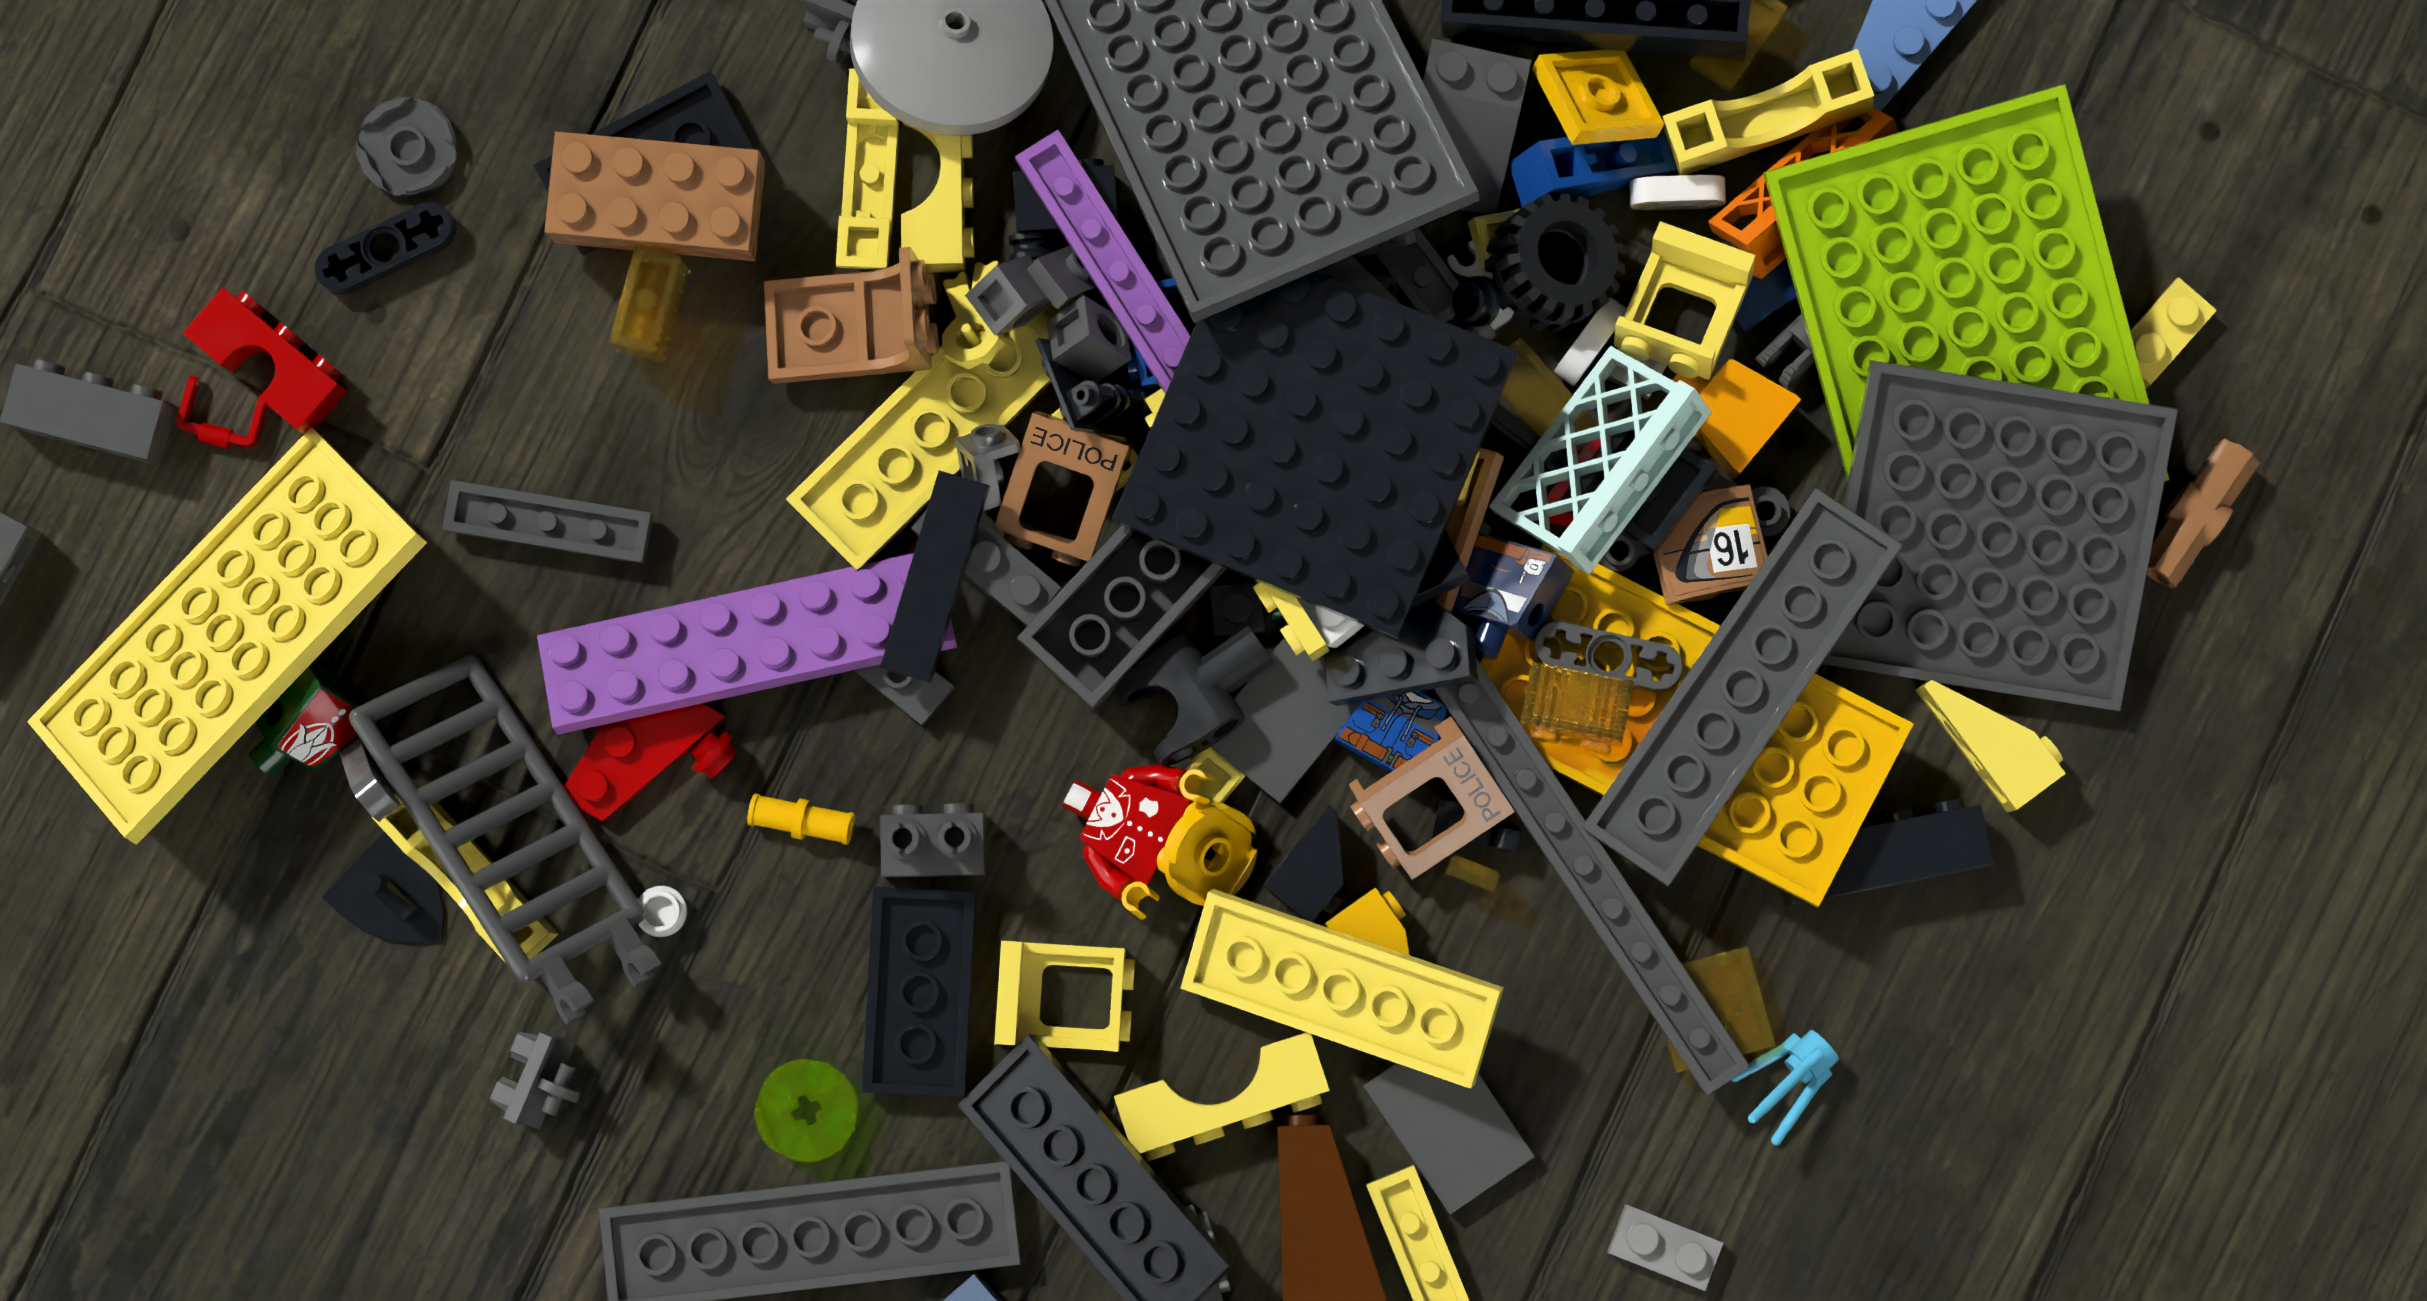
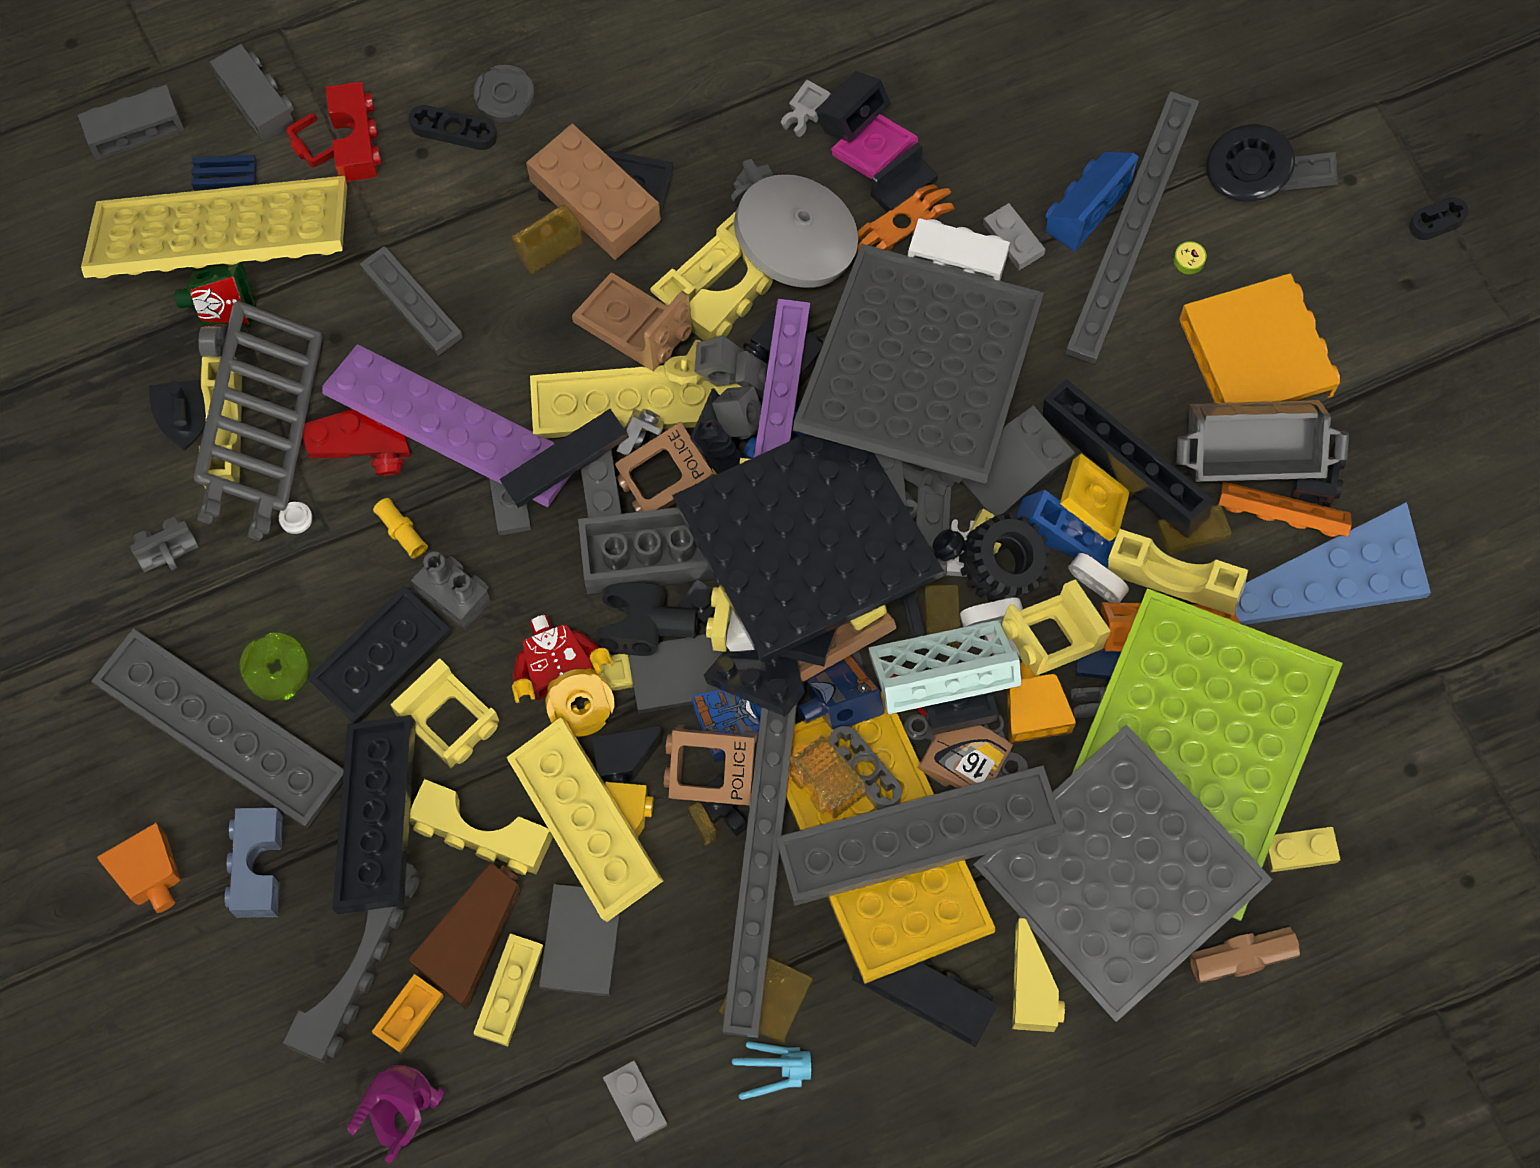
camera: 40 degrees right, 15 degrees down
none -> dark blue tile [191,155,257,190]

